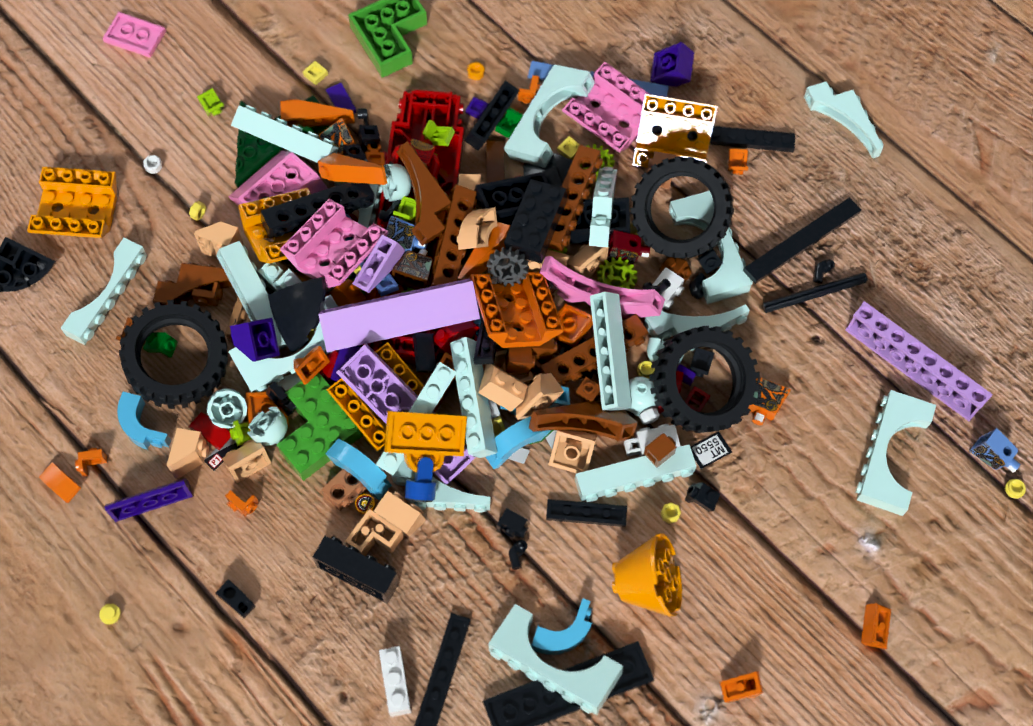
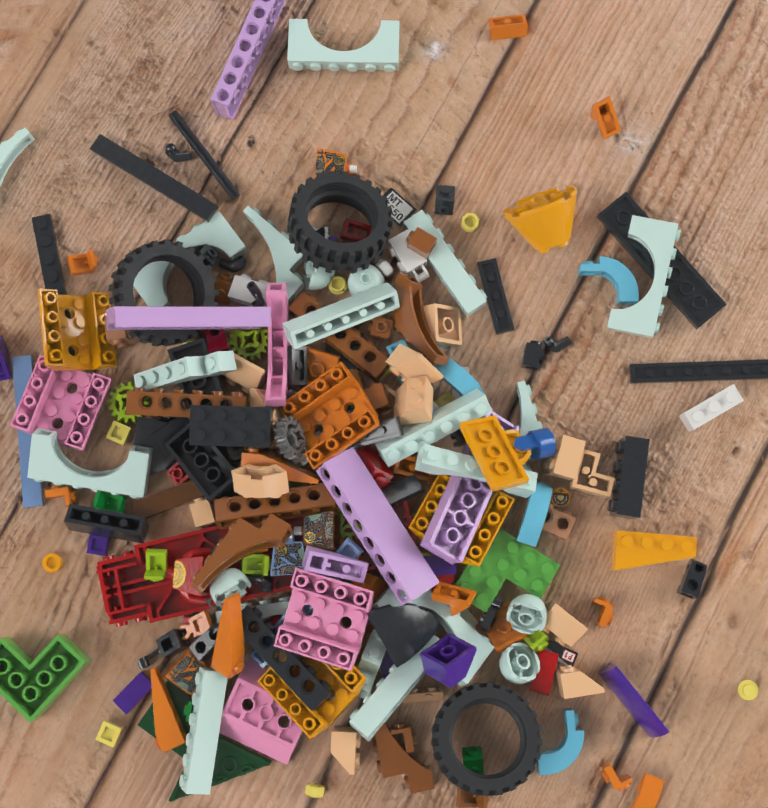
camera: 100 degrees left, 15 degrees up
none -> lavender tile [105,306,271,330]
none -> black panel [287,345,307,386]
none -> light orange wedge [611,530,697,570]

